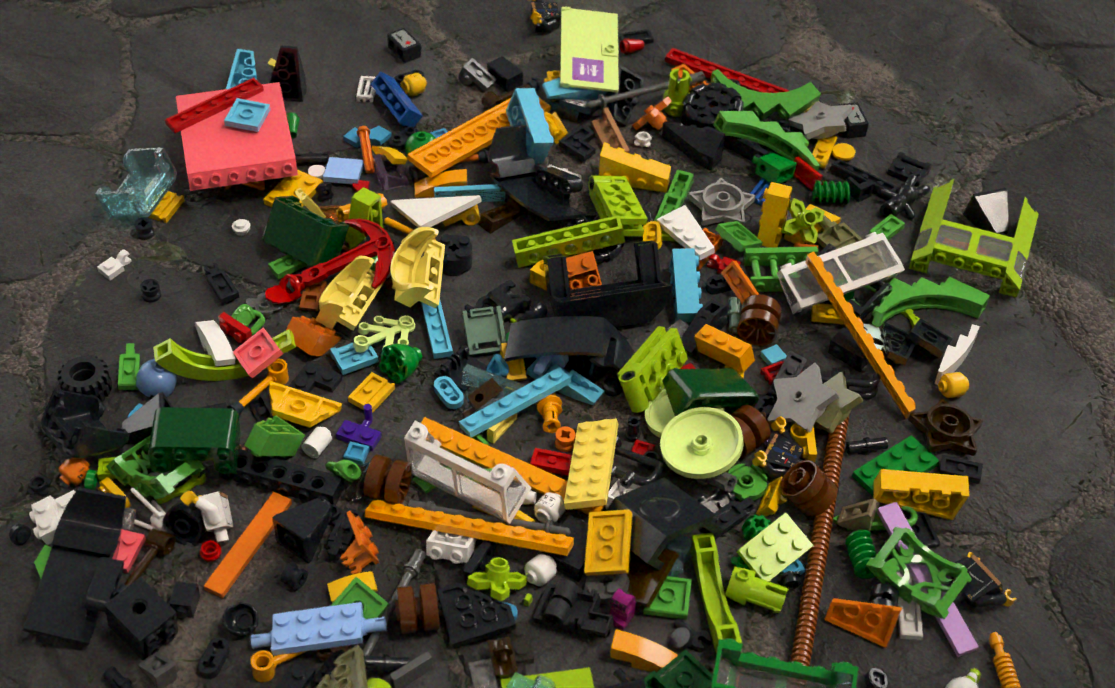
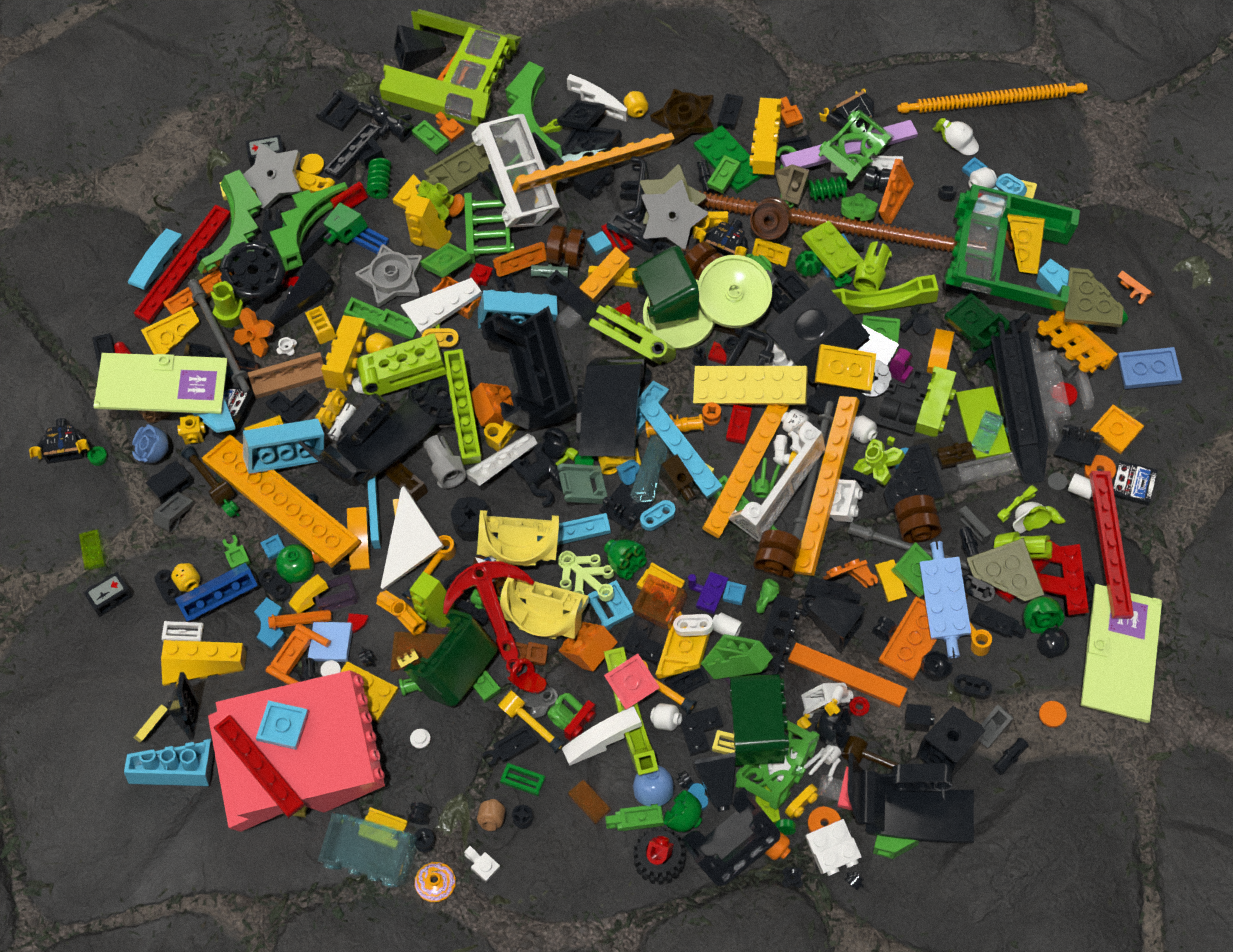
camera: 85 degrees left, 15 degrees up
none -> clear neon green plate [79,529,105,570]
none -> green tile [87,446,108,466]
none -> medium azure slope [128,228,182,290]
none -> medium blue cylinder [132,424,169,463]
none -> yellow wing [141,306,200,355]
none -> yellow wedge [161,640,247,686]
none -> green plate [222,499,240,518]
none -> bright green plate [223,535,250,569]
none -> orange plate [266,623,331,685]
none -> yellow slope [305,305,336,344]
none -> yellow hinge [315,388,347,429]
none -> yellow head [365,333,393,354]
none -> black wheel [408,802,431,825]
none -> dish [415,862,456,902]
none -> light grey piece [423,435,466,488]
none -> orange plate [435,111,465,143]
none -> white wing [466,434,537,486]
none -> medium nougat head [477,799,506,831]
none -> yellow piece [498,690,566,754]
none -> green tile [500,763,546,796]
none -> clear orange plate [568,780,611,824]
none -> clear orange brick [632,574,687,630]
none -> red plate [647,836,674,865]
none -> white head [650,703,682,731]
none -> green cylinder [663,790,702,832]
none -> white plate [673,614,714,636]
none -> bright green plate [707,155,741,193]
none -> orange plate [780,97,803,128]
none -> bright green plate [841,193,878,221]
none -> orange tile [878,596,938,681]
none -> lime wedge [915,366,956,438]

